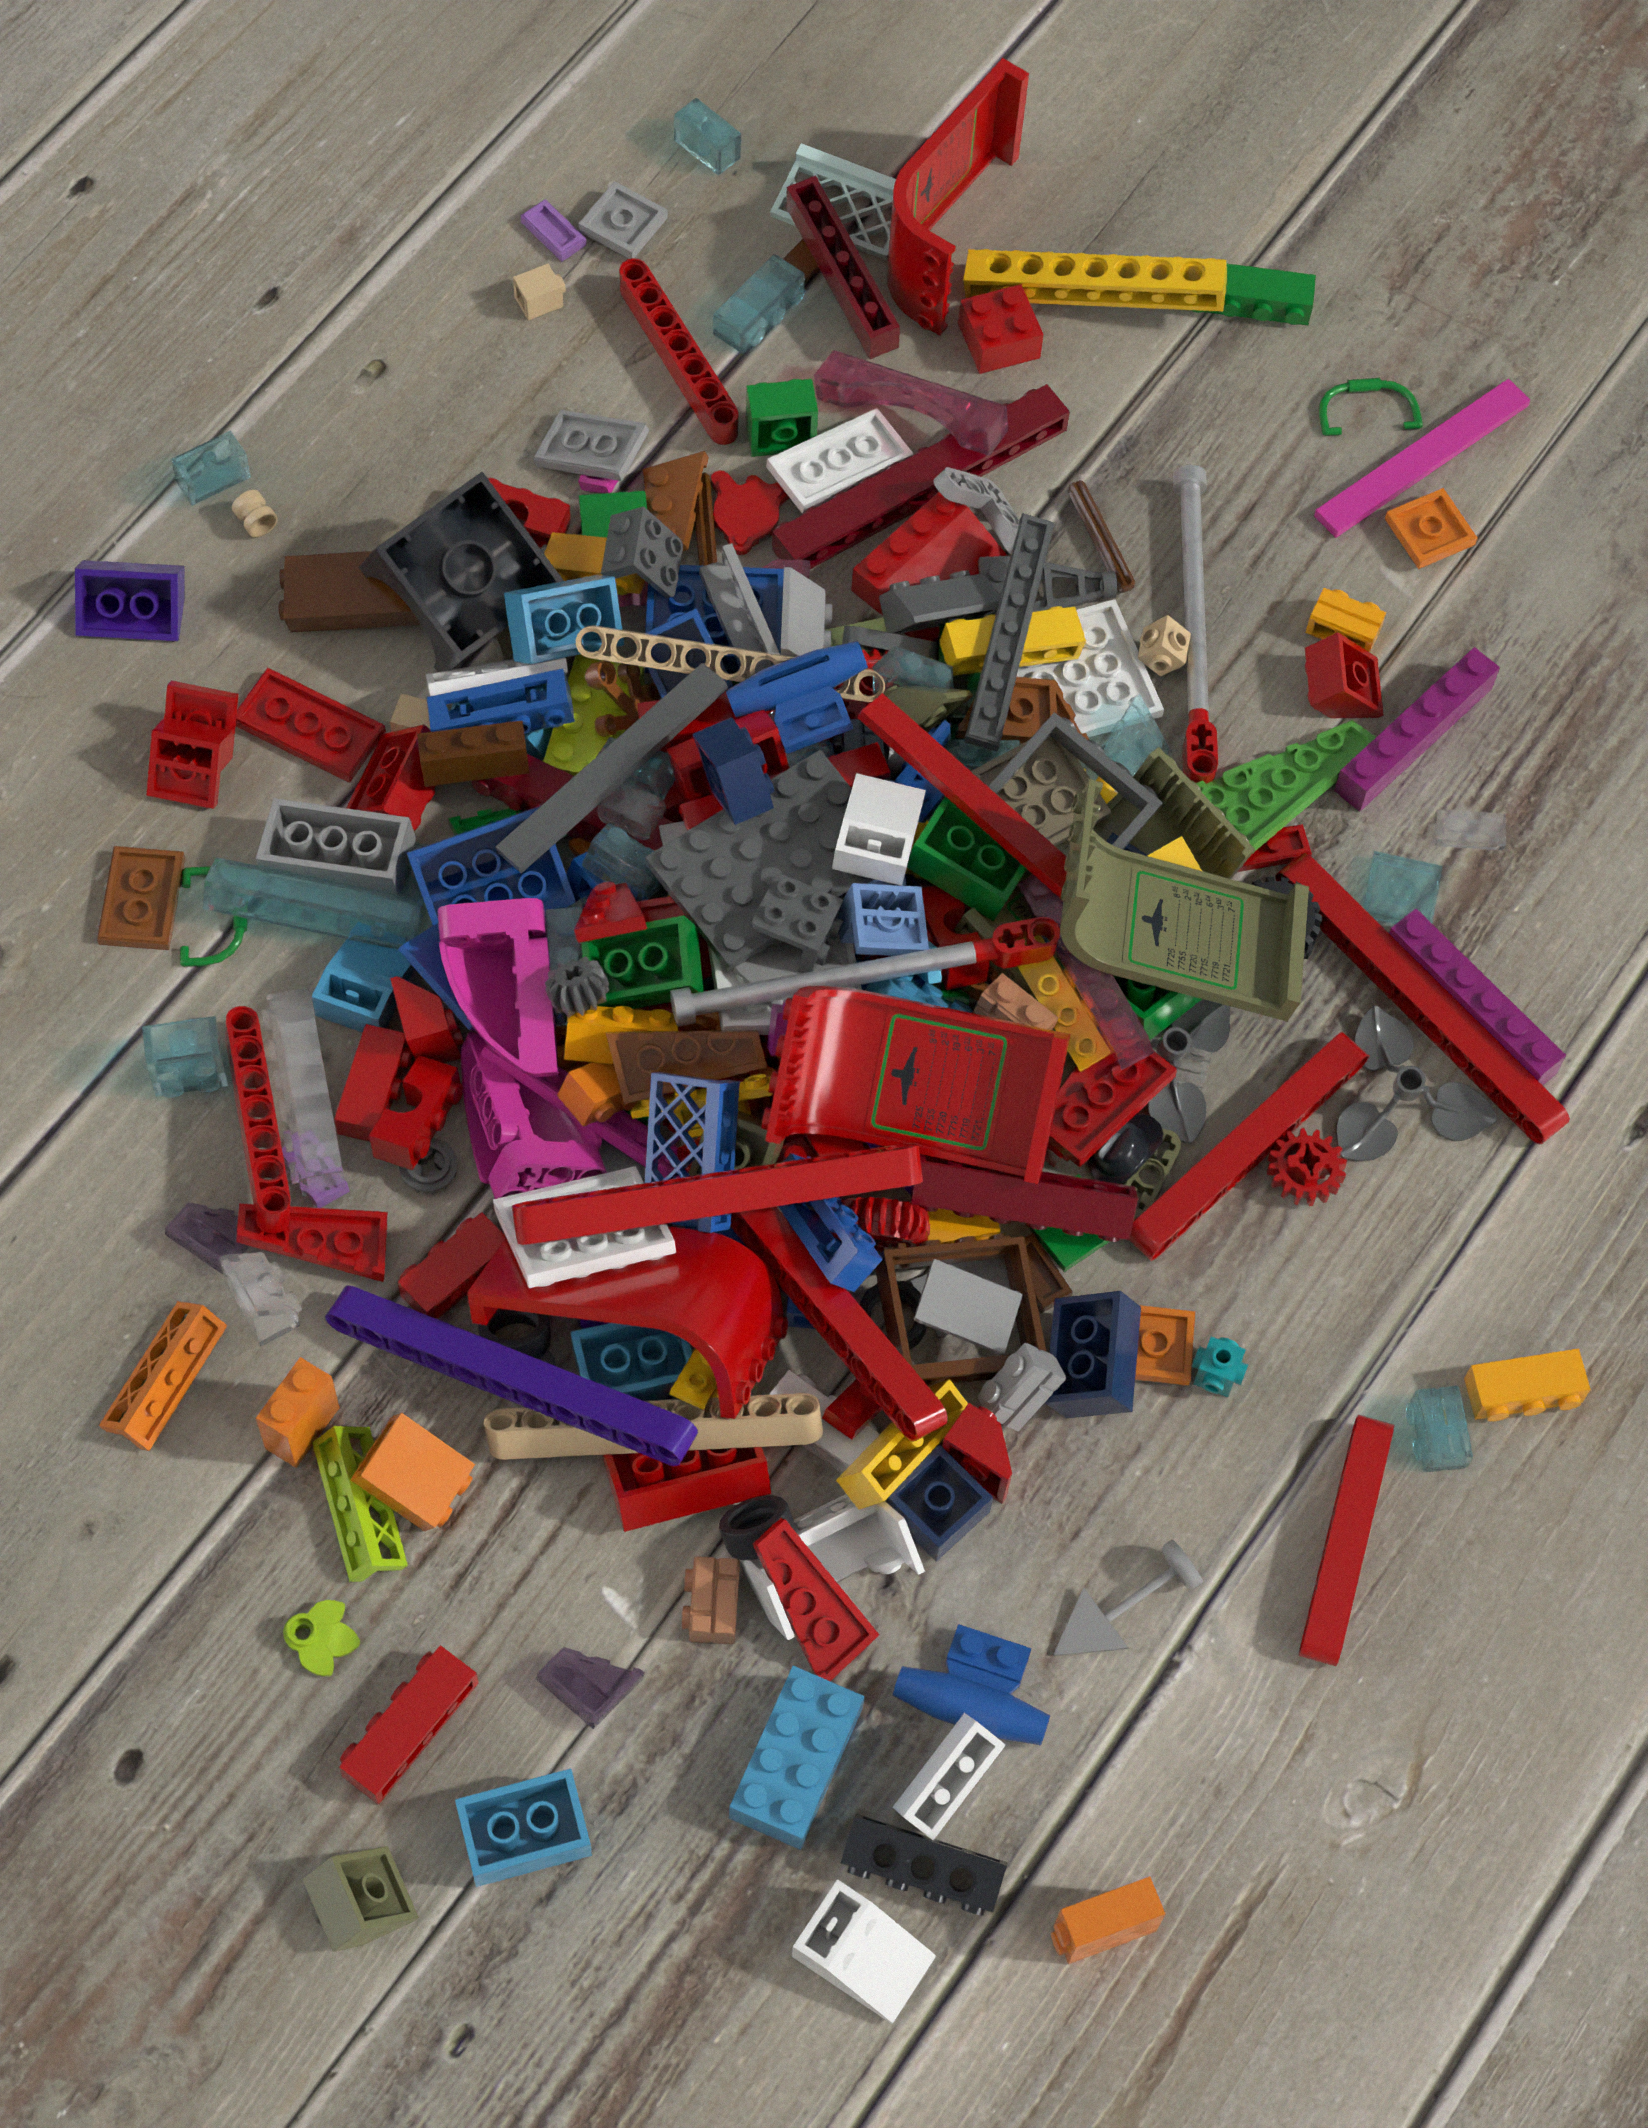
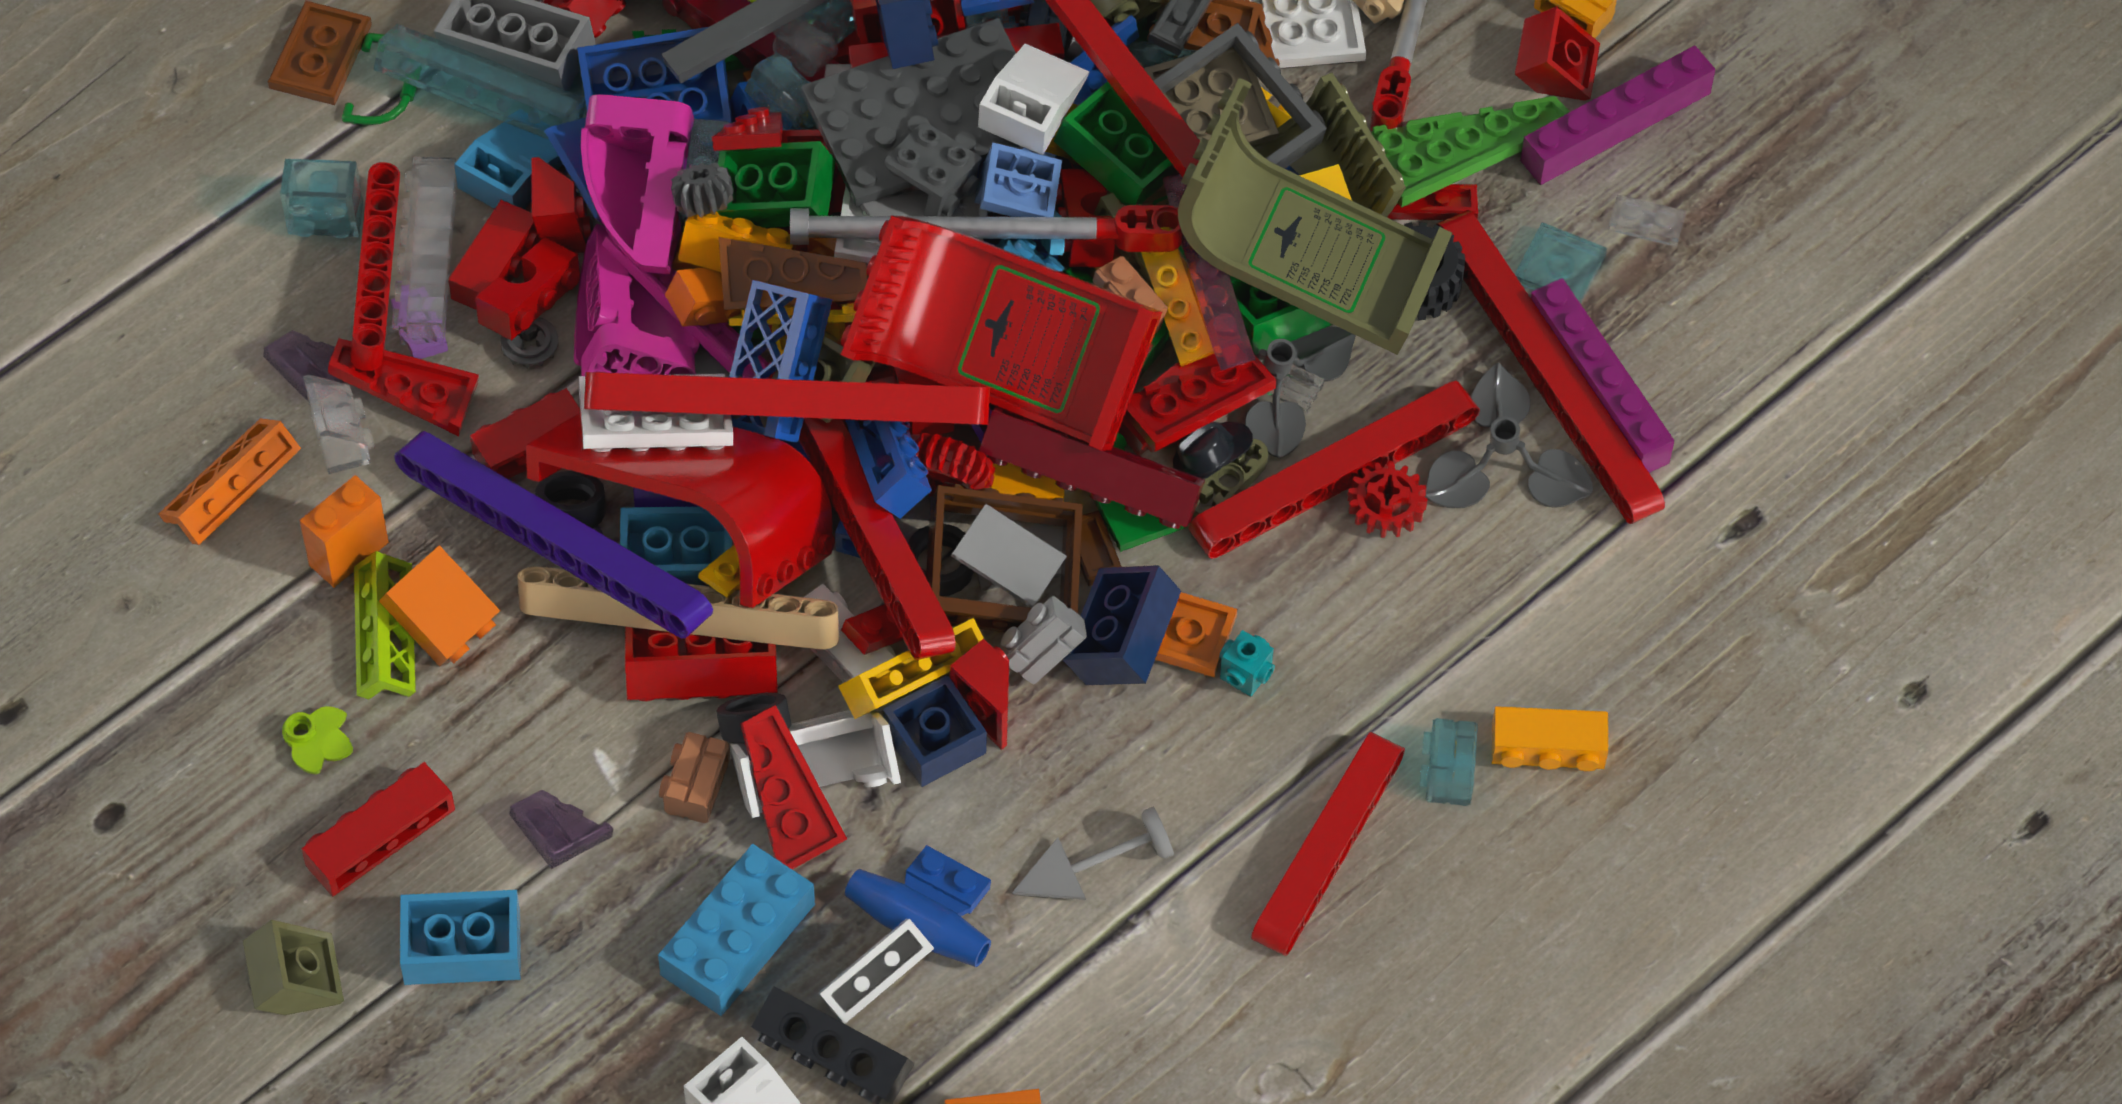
camera: 15 degrees right, 5 degrees down
clear light blue wing [1101,694,1172,776] -> none

